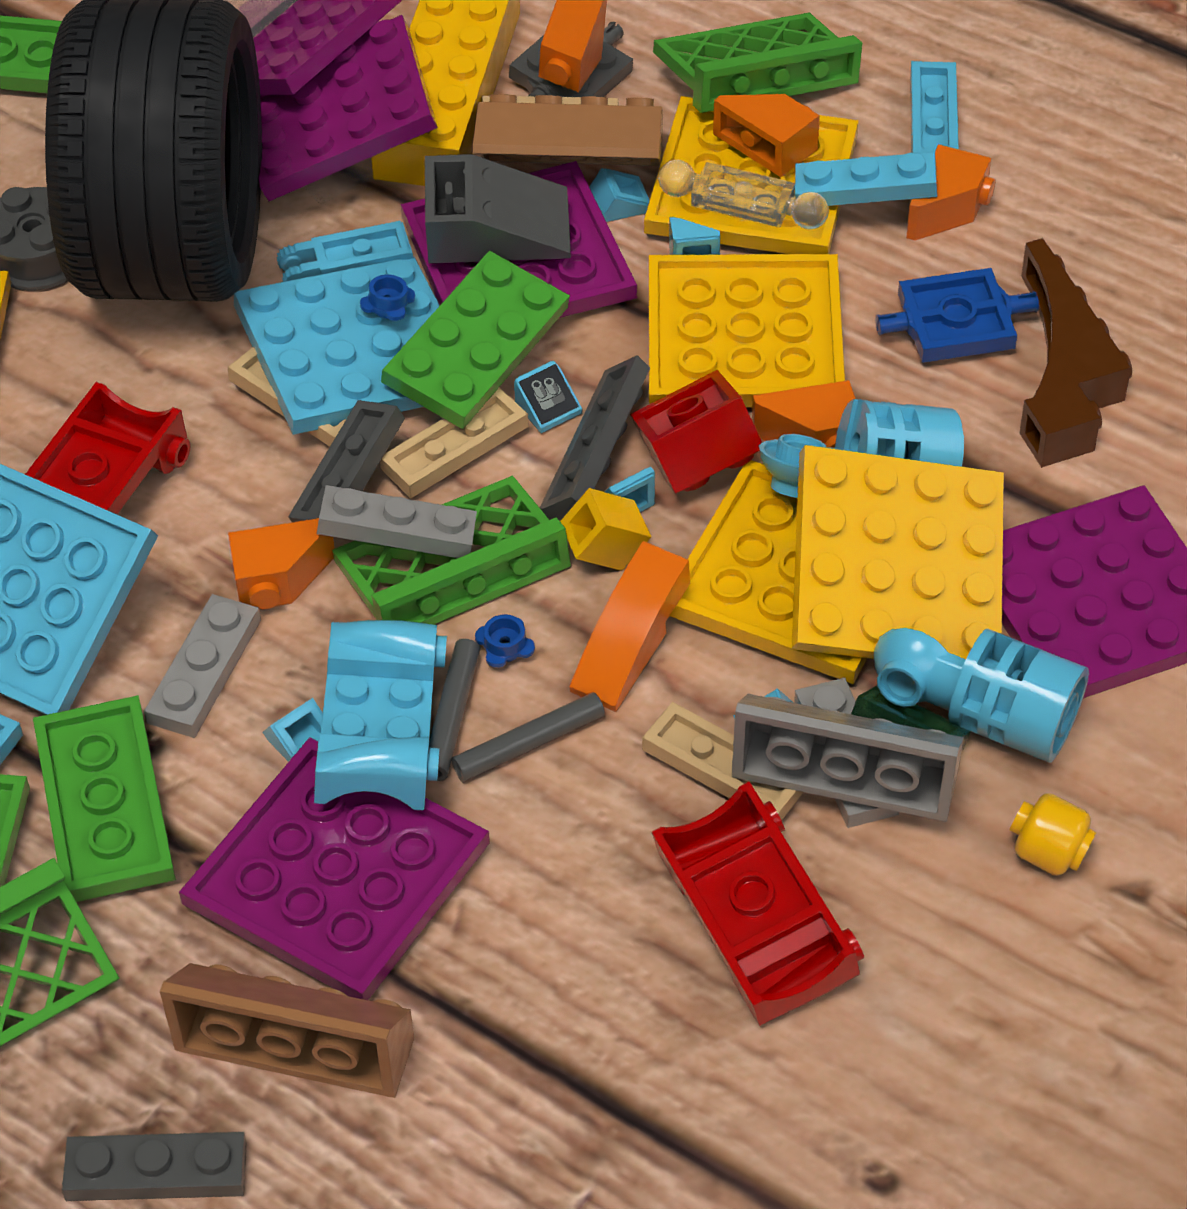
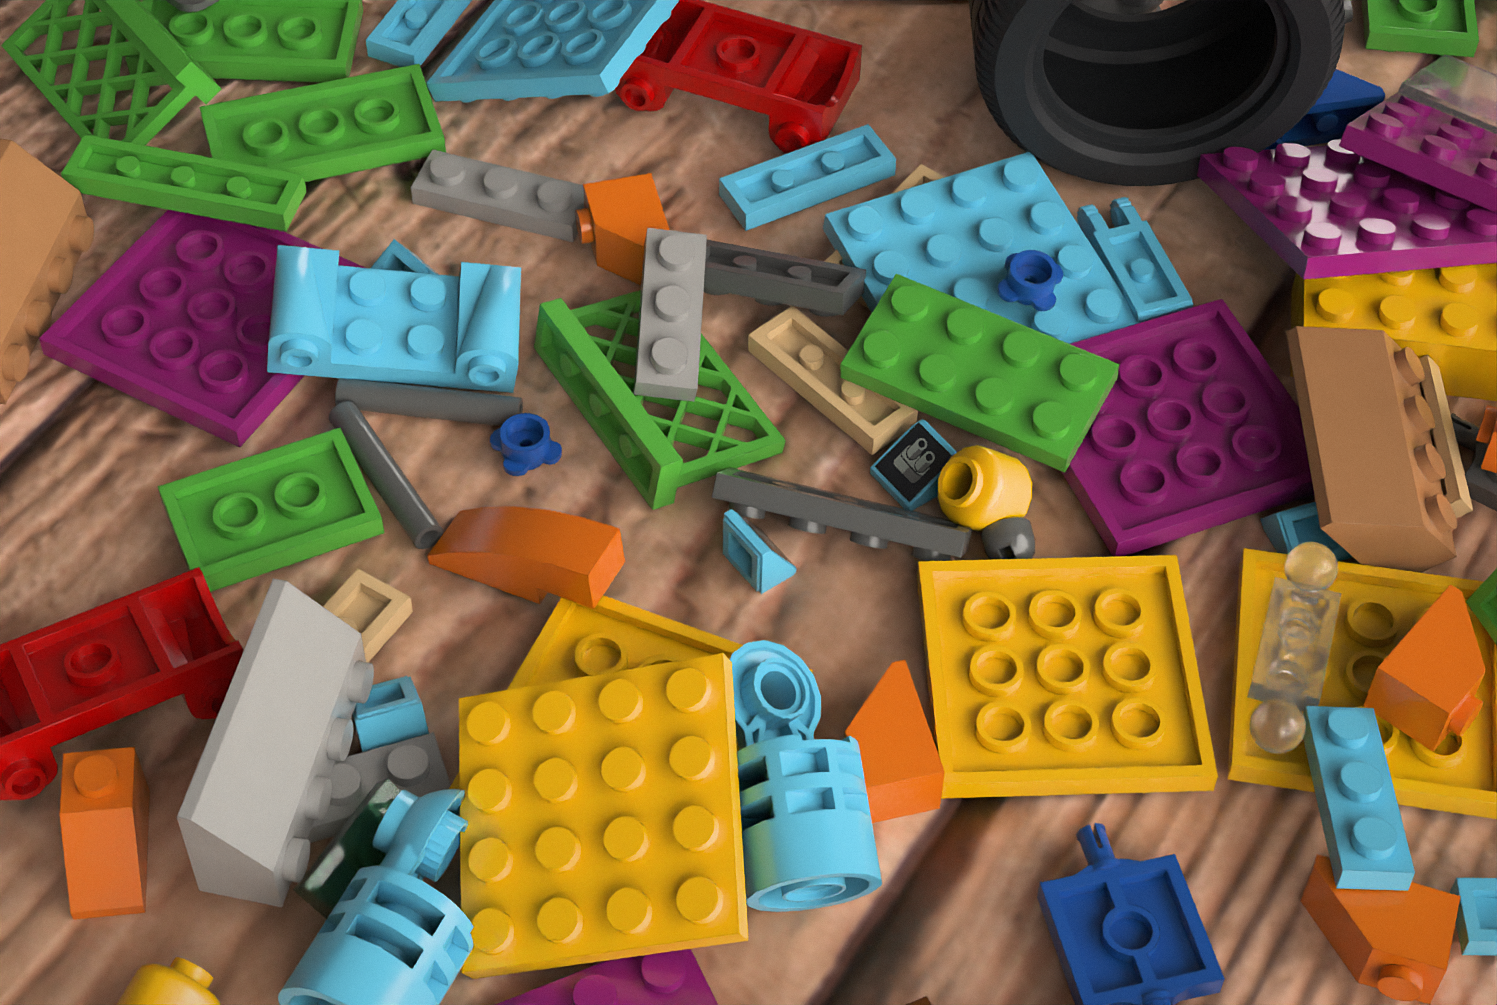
camera: 85 degrees right, 0 degrees up
dark grey slope [425,154,571,263] -> none
yellow brick [560,488,652,571] -> none
red slope [630,370,762,494] -> none
medium azure slope [669,217,720,255] -> none
none -> orange slope [59,747,150,920]
none -> bright green plate [61,134,307,232]
none -> bright green plate [158,427,384,592]
none -> medium azure plate [719,124,896,231]
none -> yellow head [938,445,1032,532]
none -> dark grey hinge [981,517,1036,560]

